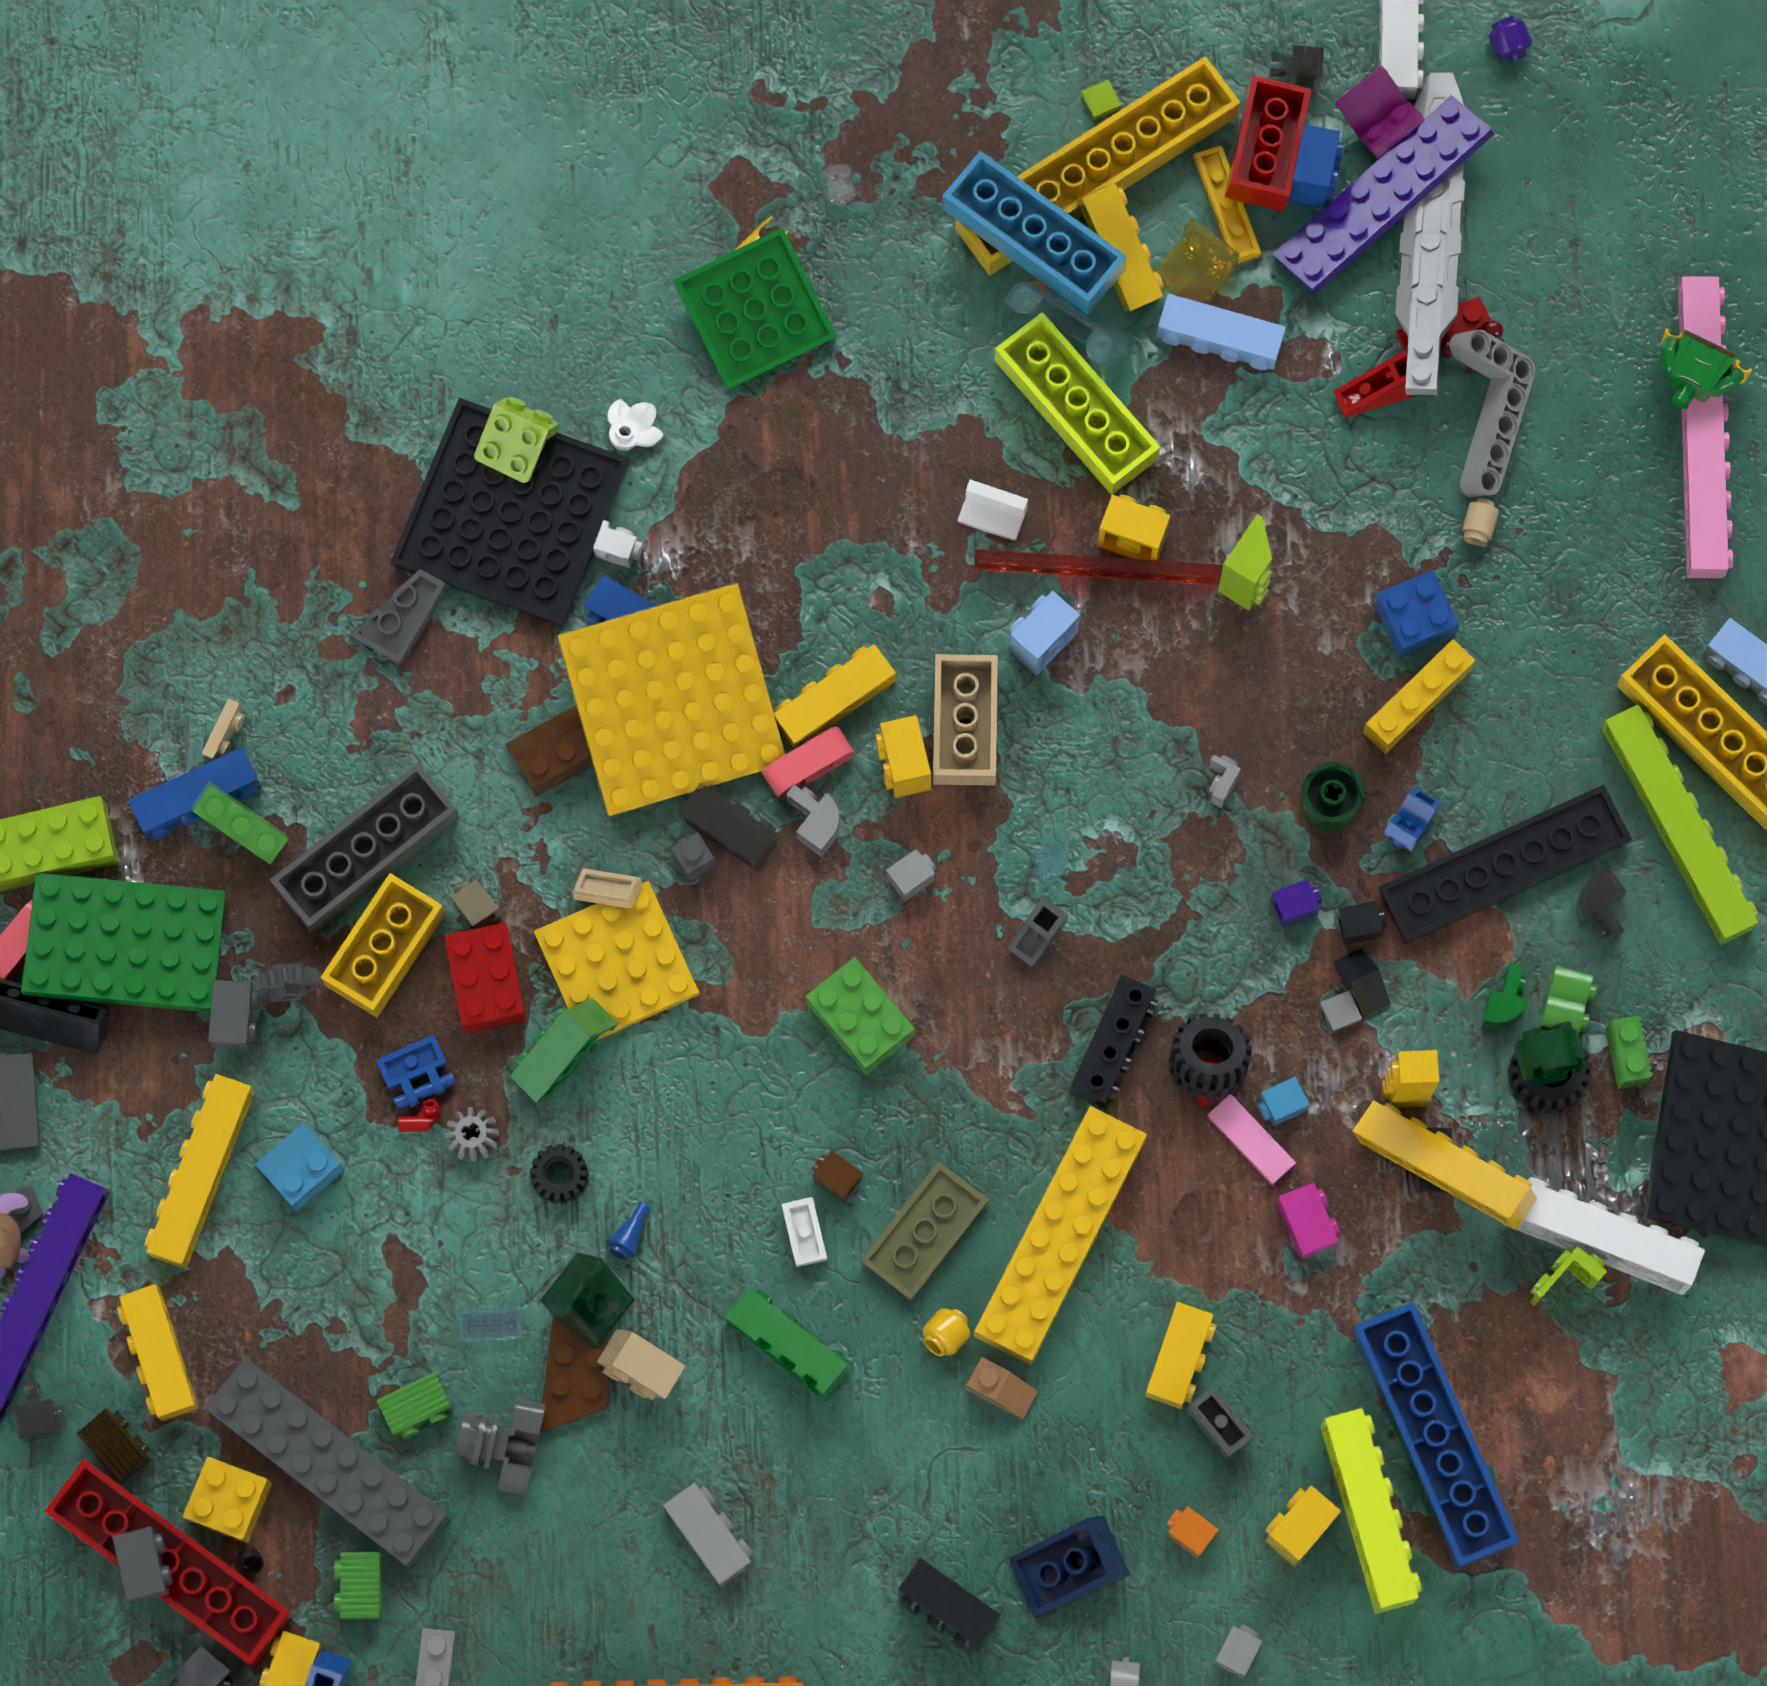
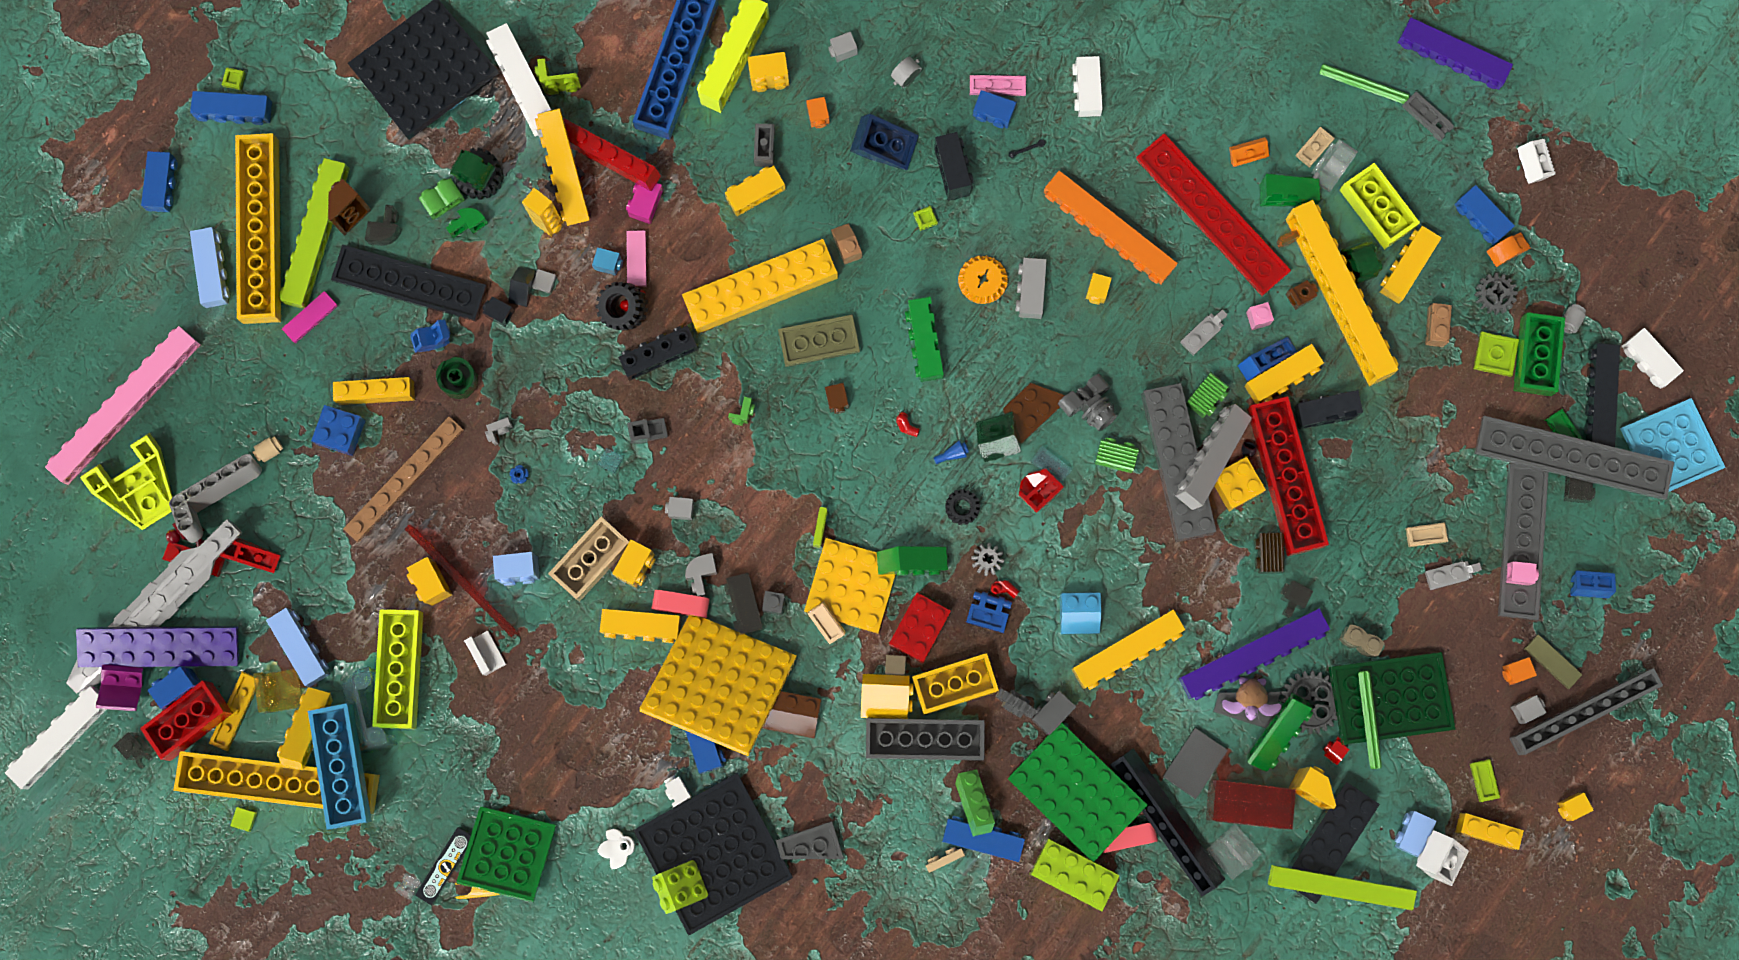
camera: 140 degrees left, 5 degrees up
dark grey brick [113,1527,173,1604] -> none
yellow brick [117,1284,199,1421] -> none
tan brick [597,1329,685,1400] -> none
white plate [782,1197,827,1268] -> none
bright green brick [805,957,915,1075] -> none
yellow head [923,1308,970,1357] -> none
lime slope [1218,514,1273,611] -> none
dark purple brick [1271,879,1322,928] -> none
dark purple head [1488,15,1532,63] -> none
bright green brick [1605,1016,1653,1089] -> none
green torso [1661,328,1752,409] -> none
none -> neon yellow wedge [80,433,173,530]
none -> dark pink tile [282,291,338,344]
none -> reddish brown slope [328,179,371,236]
none -> medium nougat plate [343,417,464,543]
none -> tile [415,827,471,906]
none -> blue plate [510,465,529,484]
none -> red brick [563,118,661,191]
none -> bright green bracket [728,397,755,426]
none -> lime tile [813,507,828,548]
none -> yellow brick [861,674,913,719]
none -> red arm [896,412,920,437]
none -> lime tile [913,206,938,231]
none -> light orange gear [958,255,1007,304]
none -> red slope [1018,469,1064,513]
none -> yellow brick [1085,273,1111,305]
none -> light grey brick [1175,404,1252,510]

